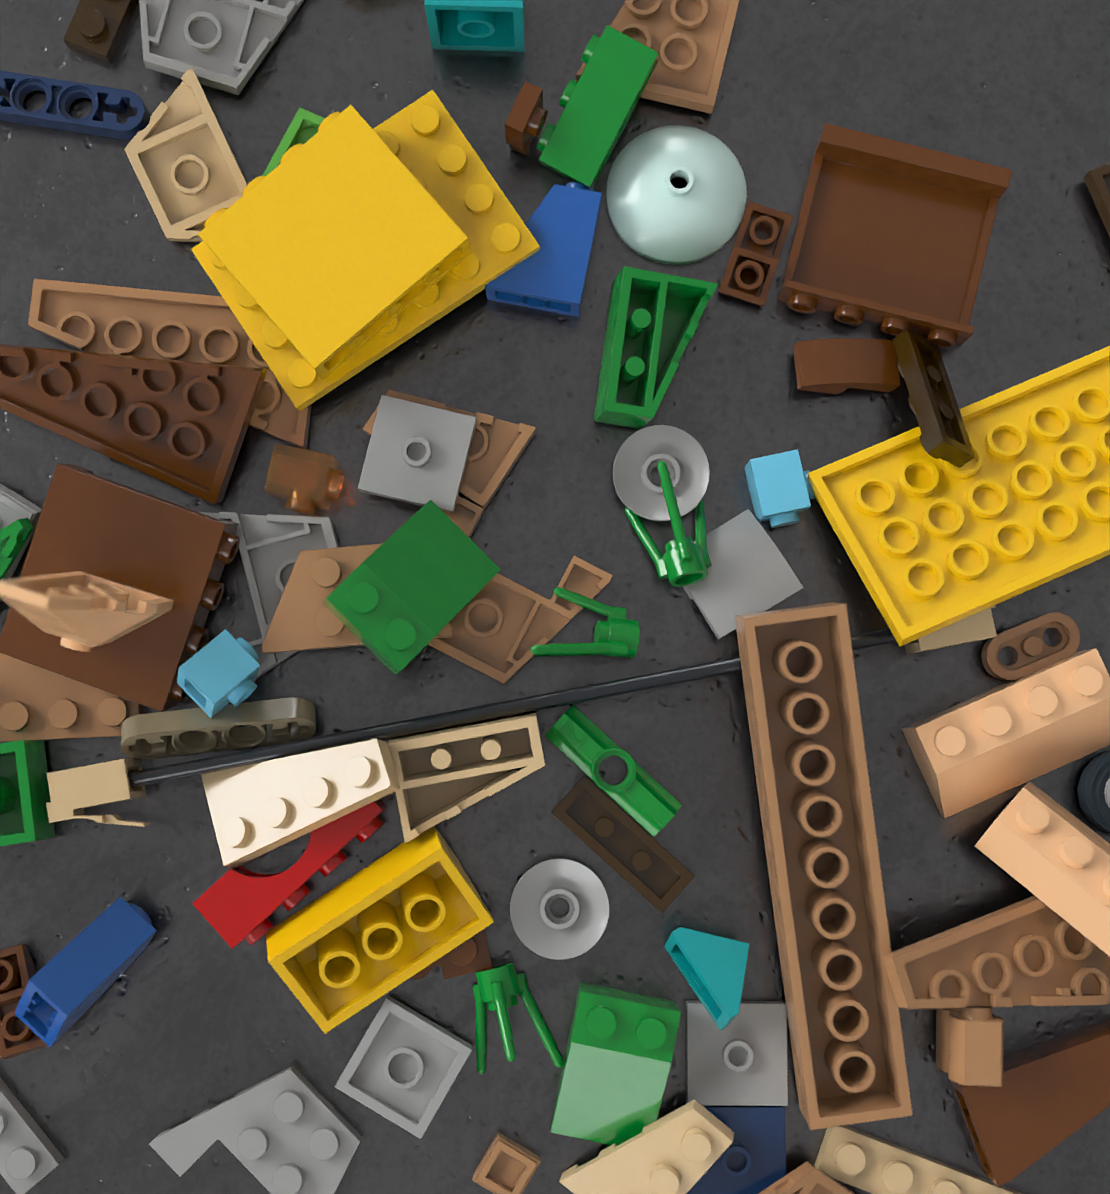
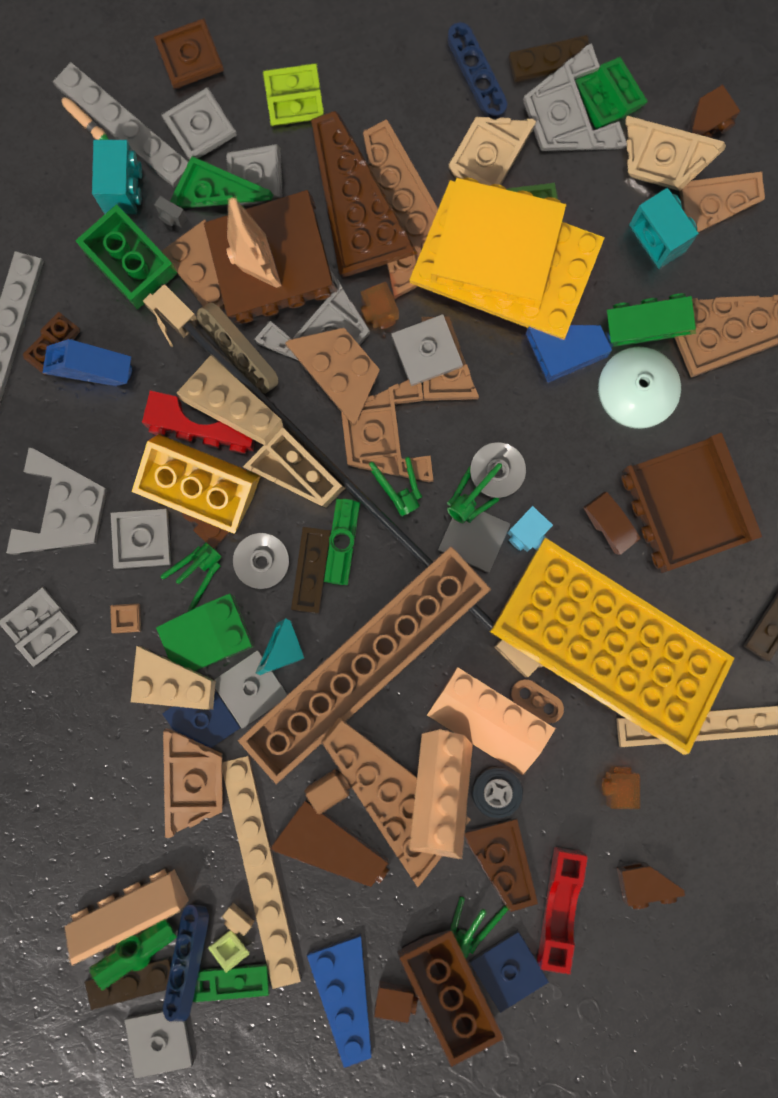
camera: 55 degrees right, 0 degrees up
medium azure brick [177,629,260,718] -> none
green slope [324,499,501,675] -> none
reddish brown plate [505,81,548,156] -> none
green wedge [594,266,719,429] -> none
reddish brown slope [718,201,794,307] -> none
dark brown plate [892,329,975,468] -> none

